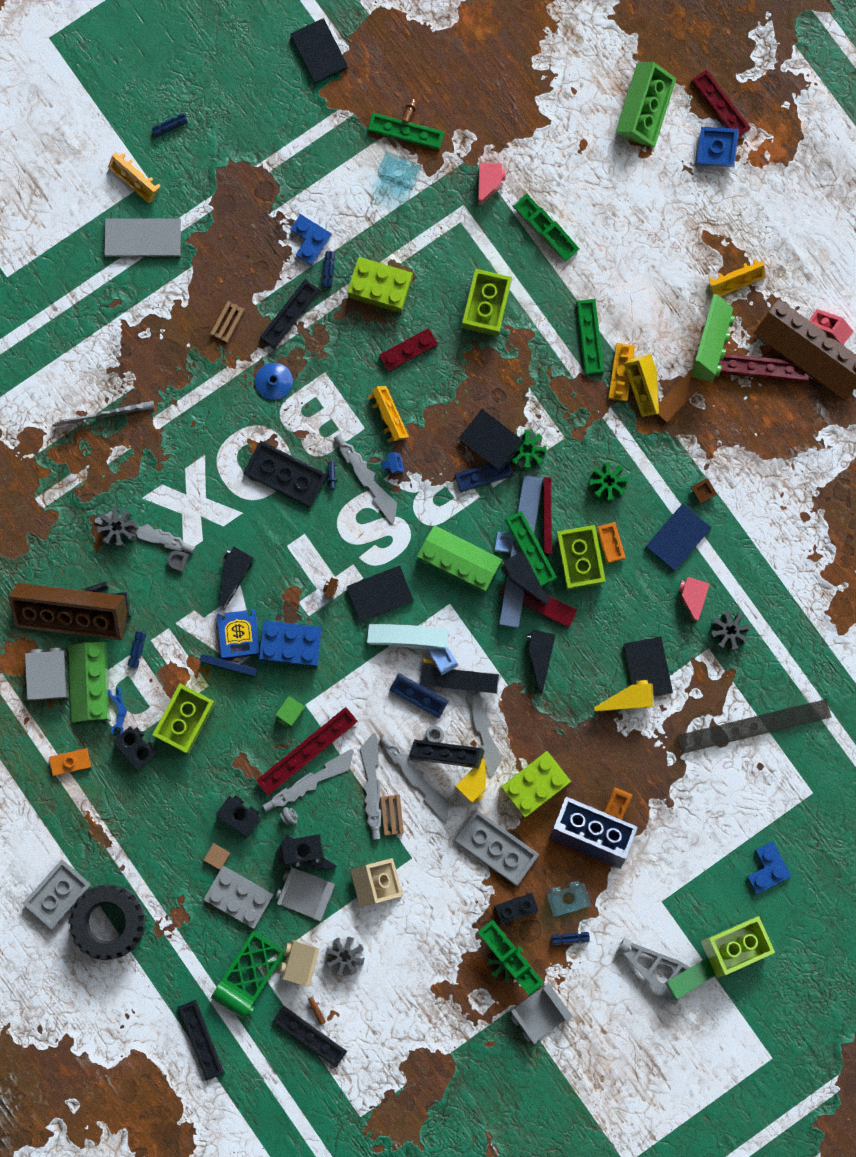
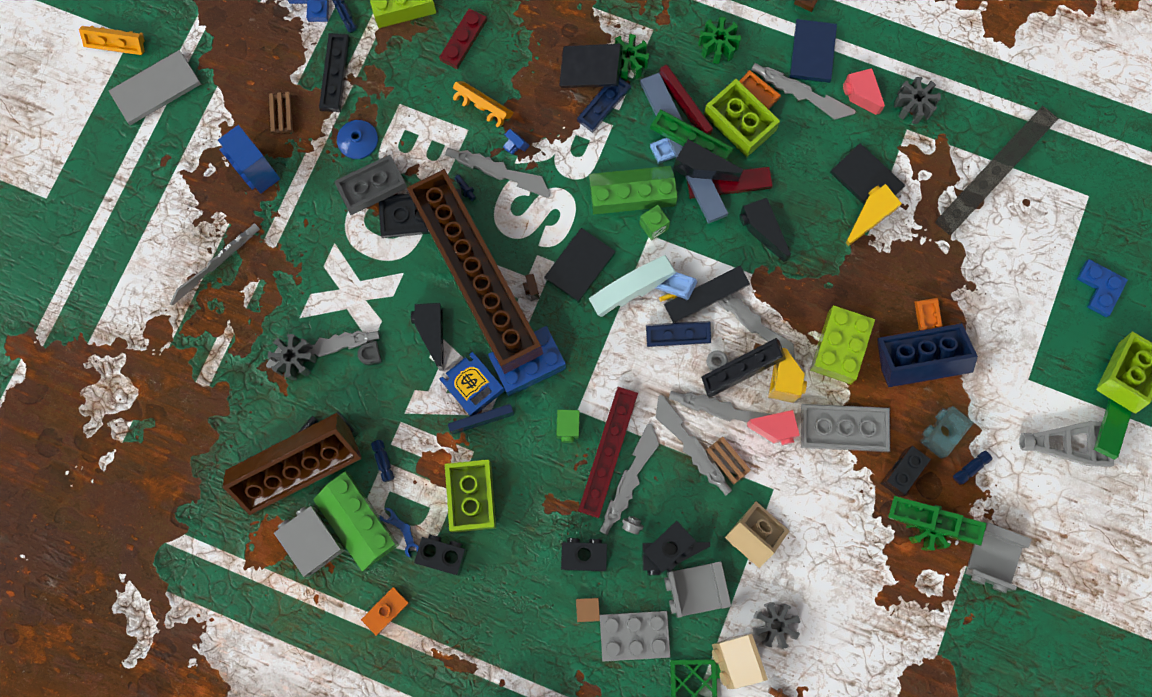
camera: 30 degrees left, 5 degrees down
none -> blue brick [218,125,280,194]
none -> dark grey plate [334,155,407,215]
none -> reddish brown brick [407,169,543,374]
none -> bright green brick [639,205,670,240]
none -> coral slope [747,410,800,446]
none -> light grey sword [751,63,856,120]

